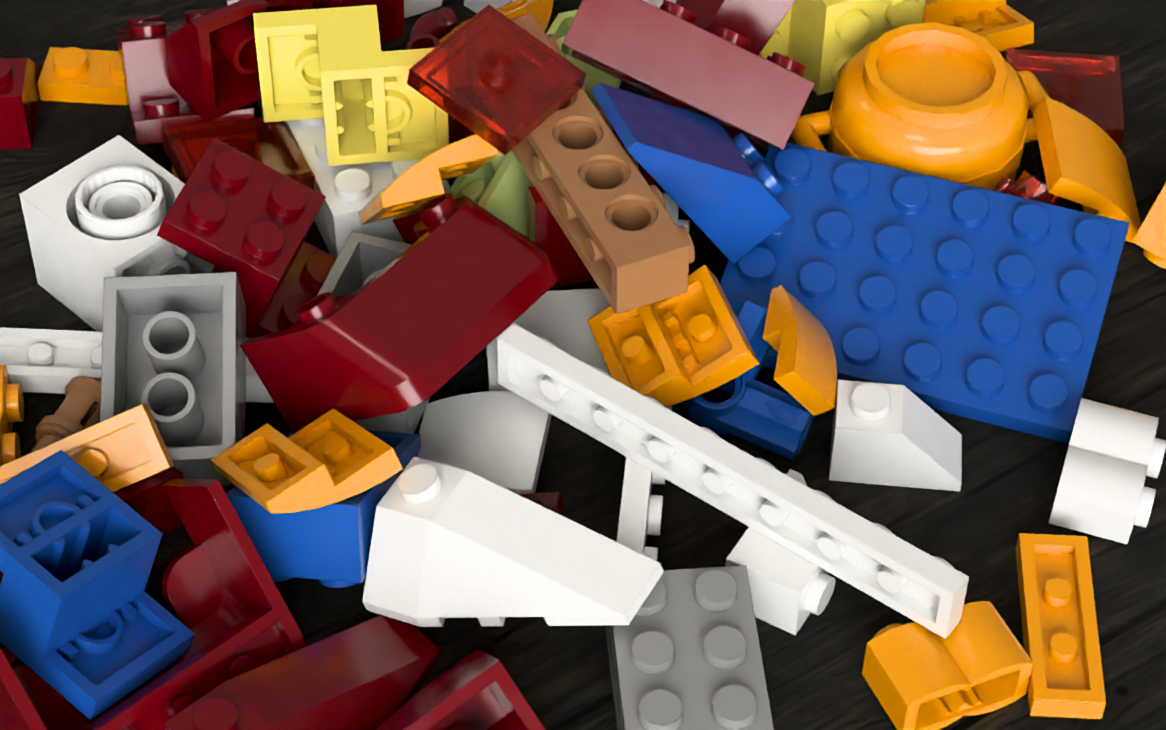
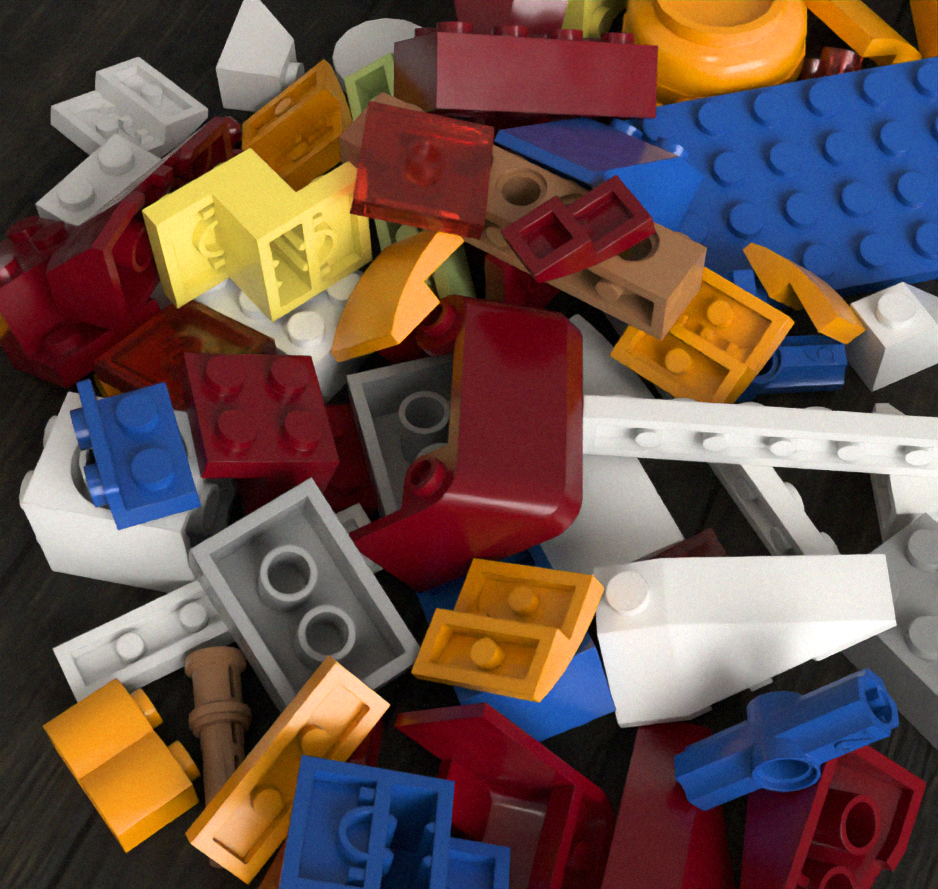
camera: 30 degrees left, 10 degrees up
none -> blue bracket [70,379,201,530]
none -> dark red slope [500,175,656,283]
none -> blue piece [674,667,899,811]

